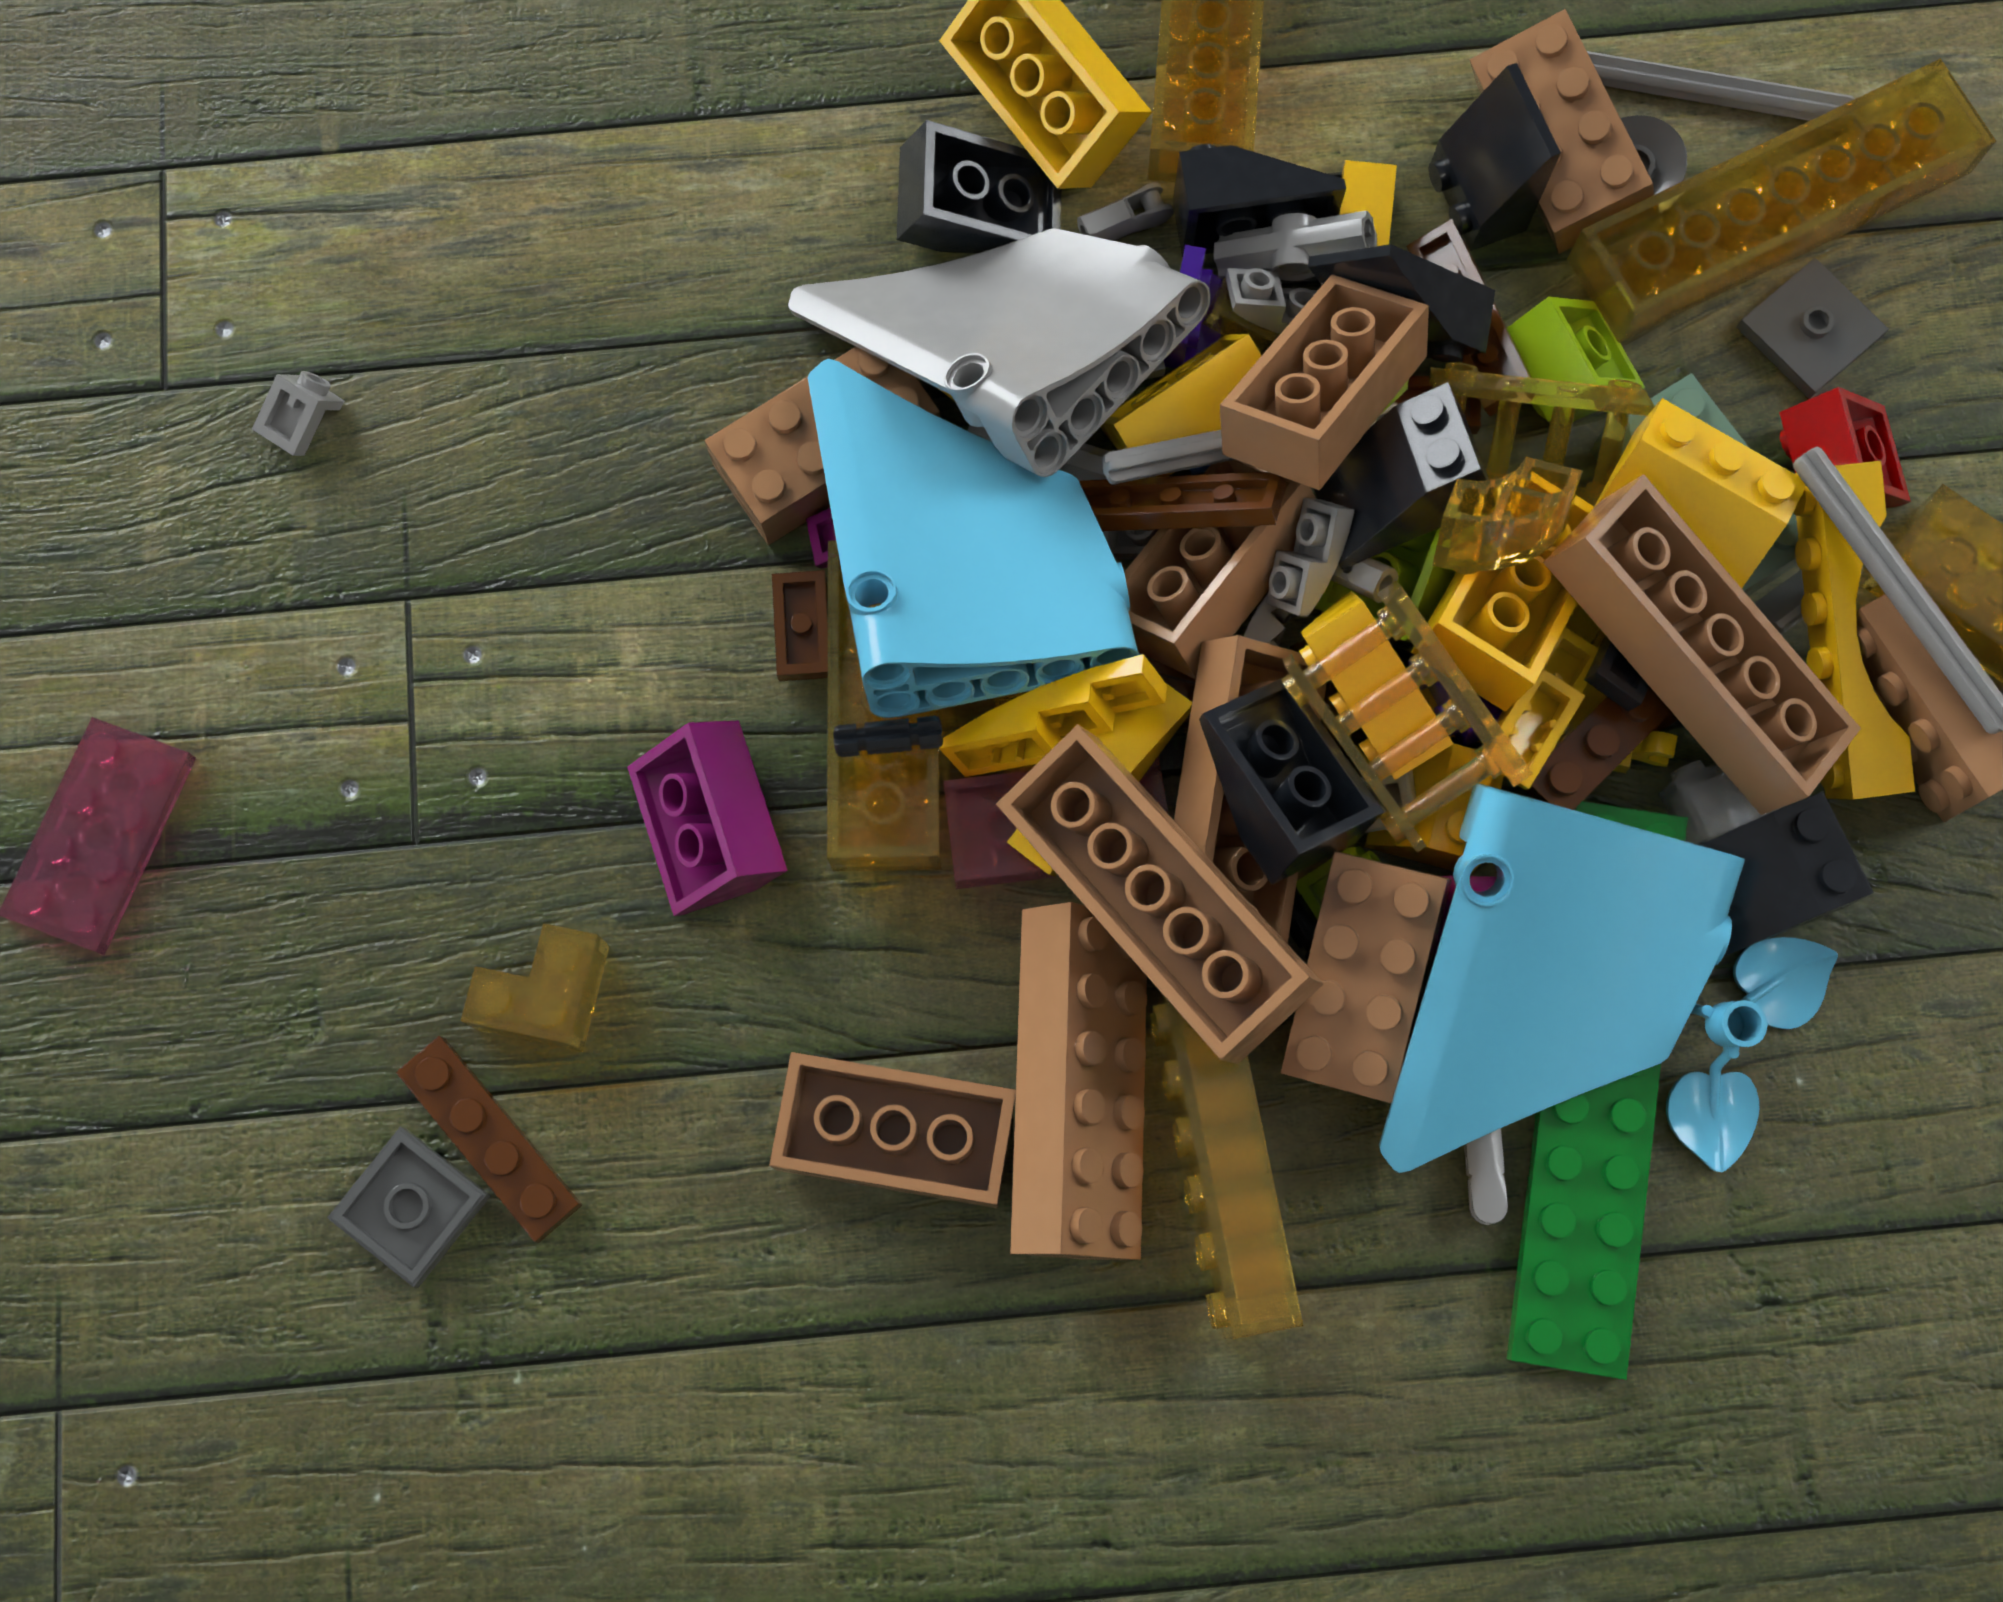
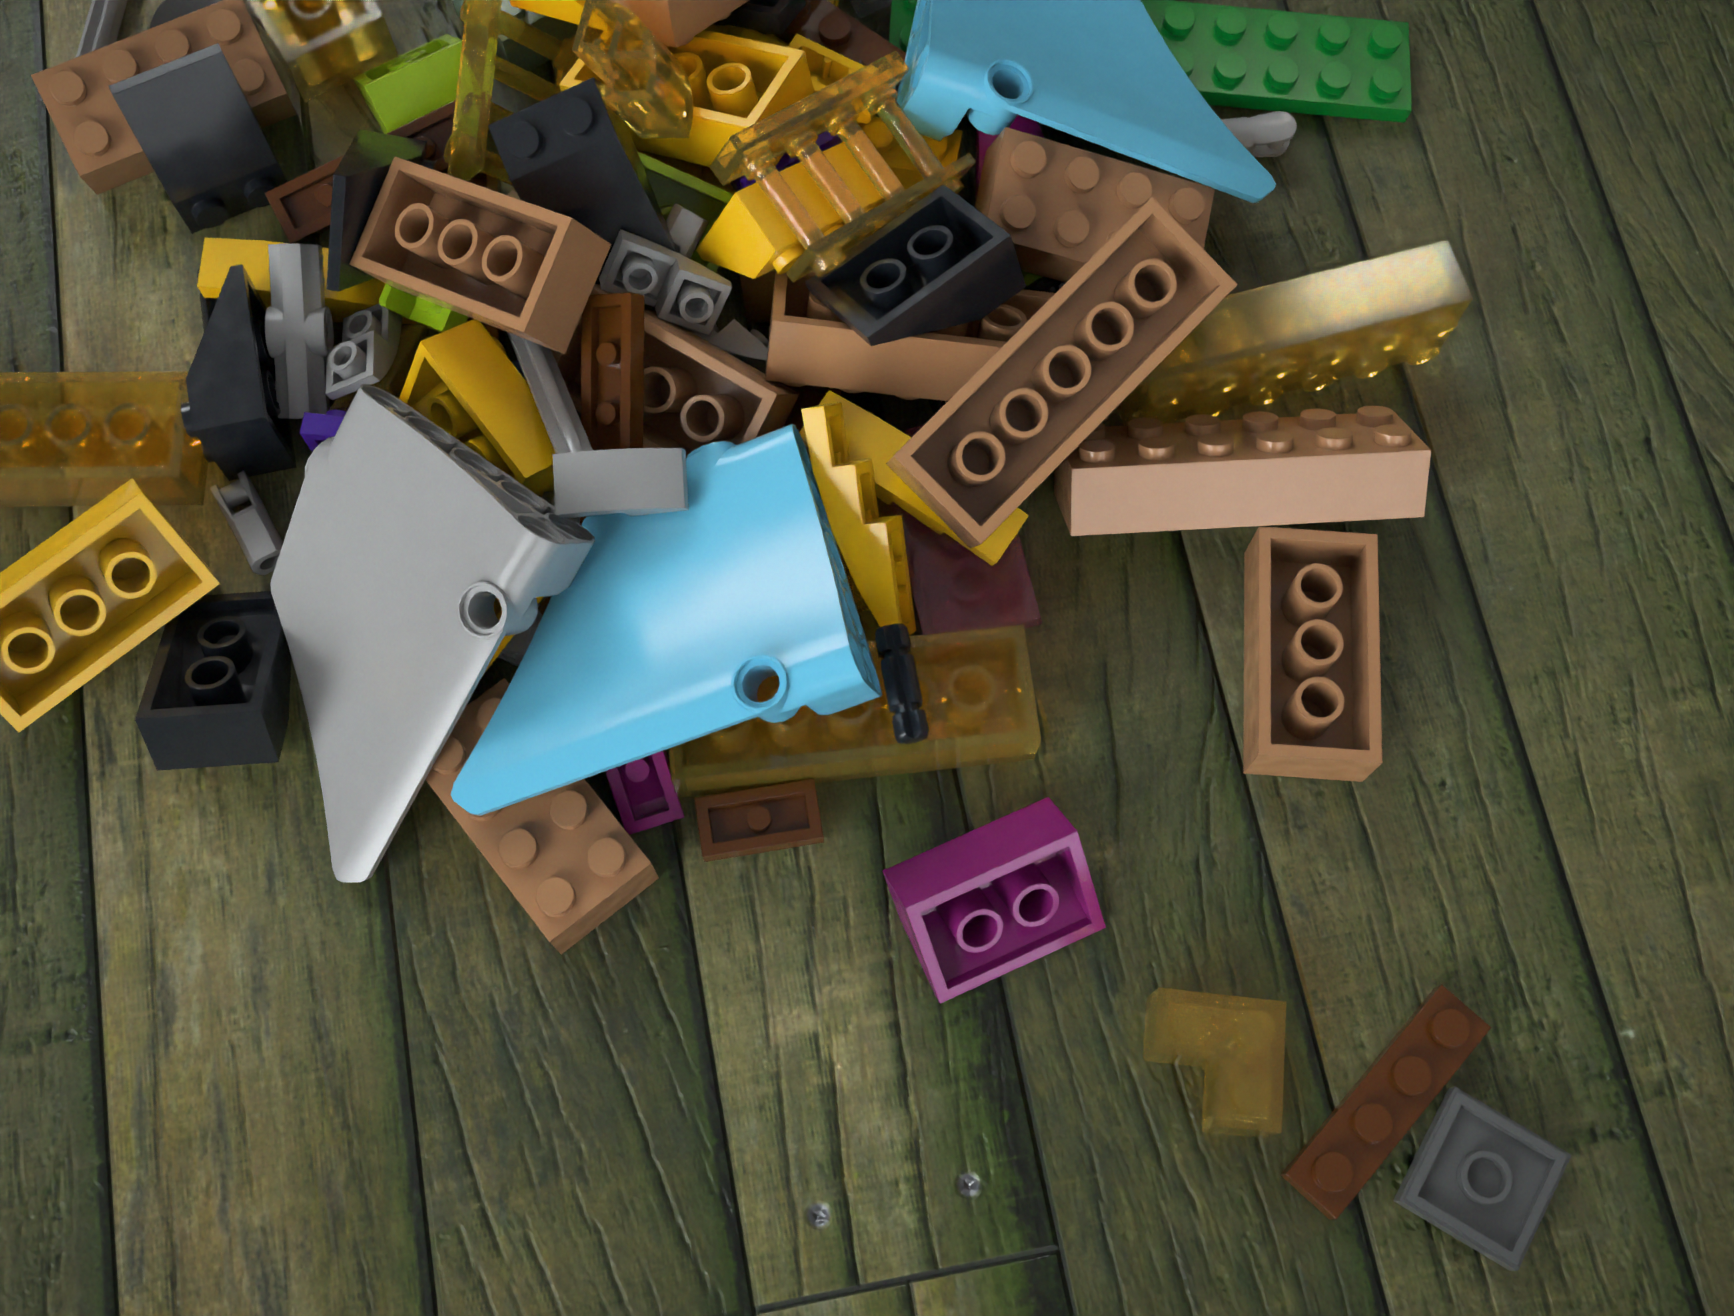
camera: 100 degrees left, 5 degrees down
none -> light grey slope [552,448,689,519]

